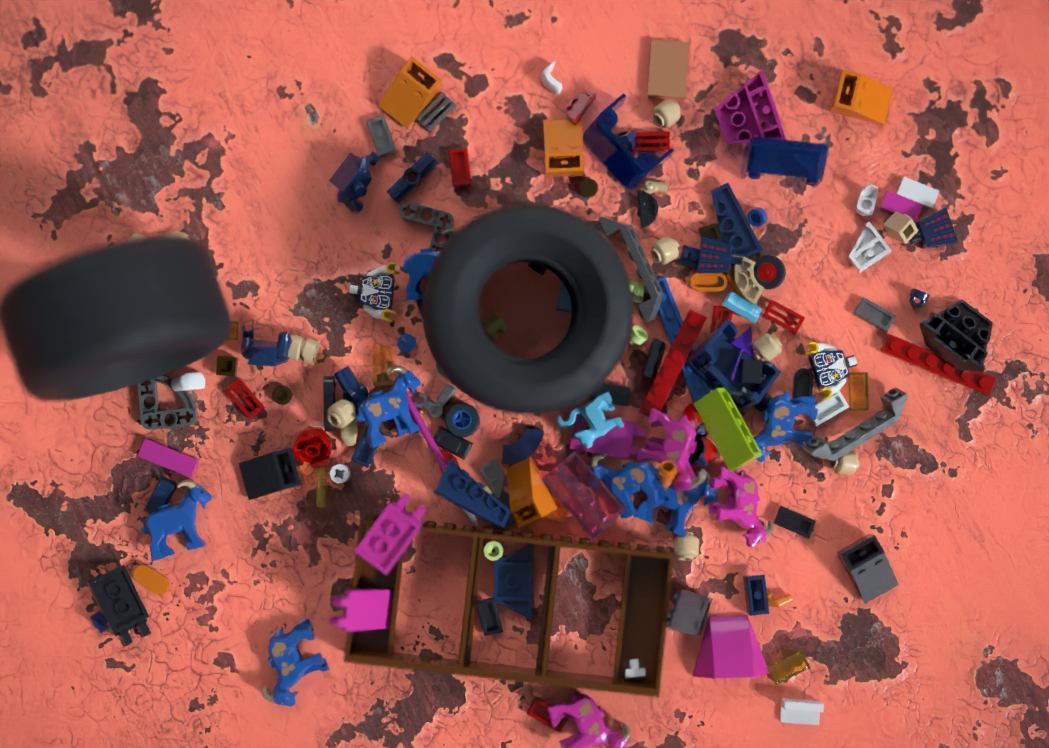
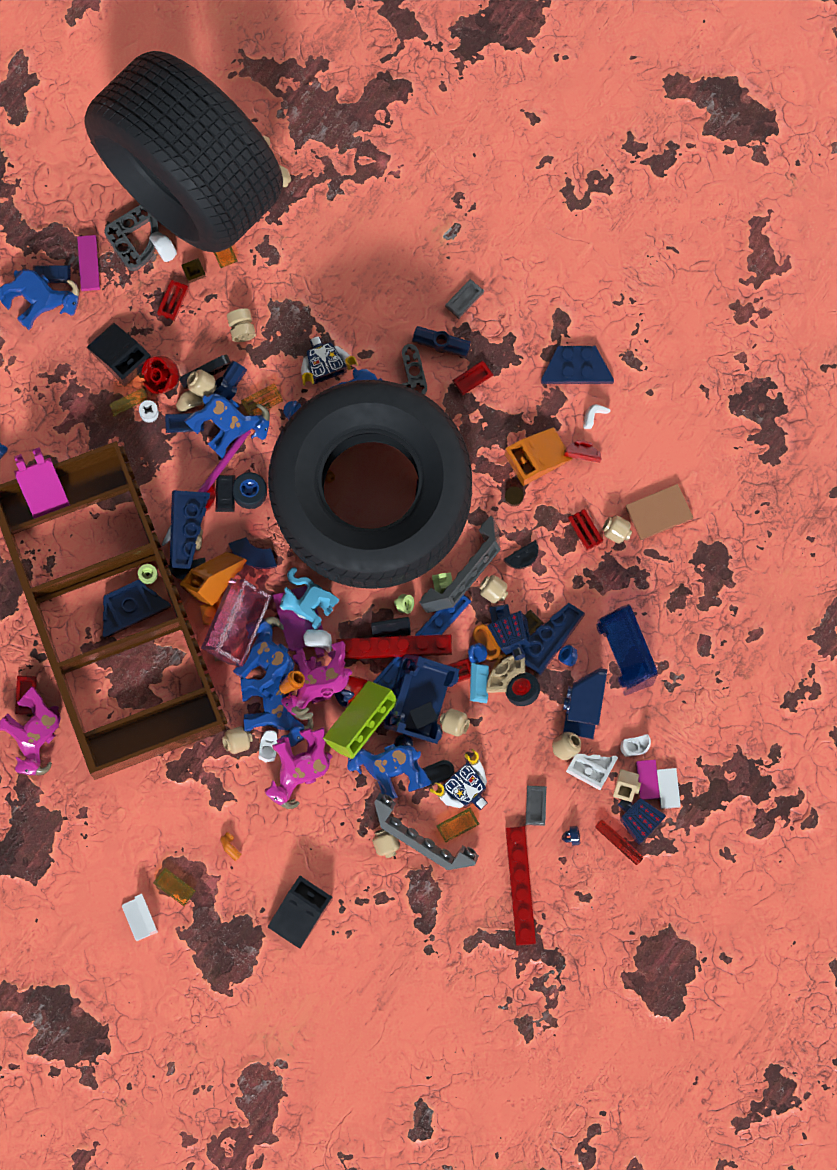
camera: 60 degrees right, 10 degrees down
dark blue torso [241,326,292,367] -> none
dark brown tile [272,386,293,405] -> none
dark blue torso [329,151,380,213] -> none
dark pink tile [355,493,427,575] -> none
orange slope [378,57,443,129] -> none
flat silver bar [414,383,457,418] -> none
flat silver tile [416,92,457,133] -> none
black tile [475,597,503,636] -> none
flat silver tile [479,459,505,499] -> none
tile [481,313,508,340] -> none
clear blue windscreen [583,93,674,190] -> none
black tile [589,383,630,407] -> none
dark blue tile [610,129,637,152] -> none
white tile [624,659,646,679] -> none
tan arm [642,180,668,194] -> none
black slope [666,590,713,636] -> none
hat [688,436,721,467] -> none
dark pink wedge [692,615,770,679] -> none
dark pink wedge [714,70,787,144] -> none
dark purple piece [730,327,754,381] -> none
dark blue slope [743,575,769,616] -> none
red tile [762,299,805,334] -> none
black tile [773,506,816,538] -> none
white tile [810,390,849,427] -> none
orange slope [829,69,893,125] -> none
black wedge [919,299,993,373] -> none
none -> white hair [258,731,278,762]
none -> white hair [303,629,332,653]
none -> blue tile [468,643,487,663]
none -> dark blue wing [541,346,614,384]
none -> tan head [552,732,581,761]
none -> dark blue windscreen [563,668,607,739]
none -> clear red axle [595,820,643,865]

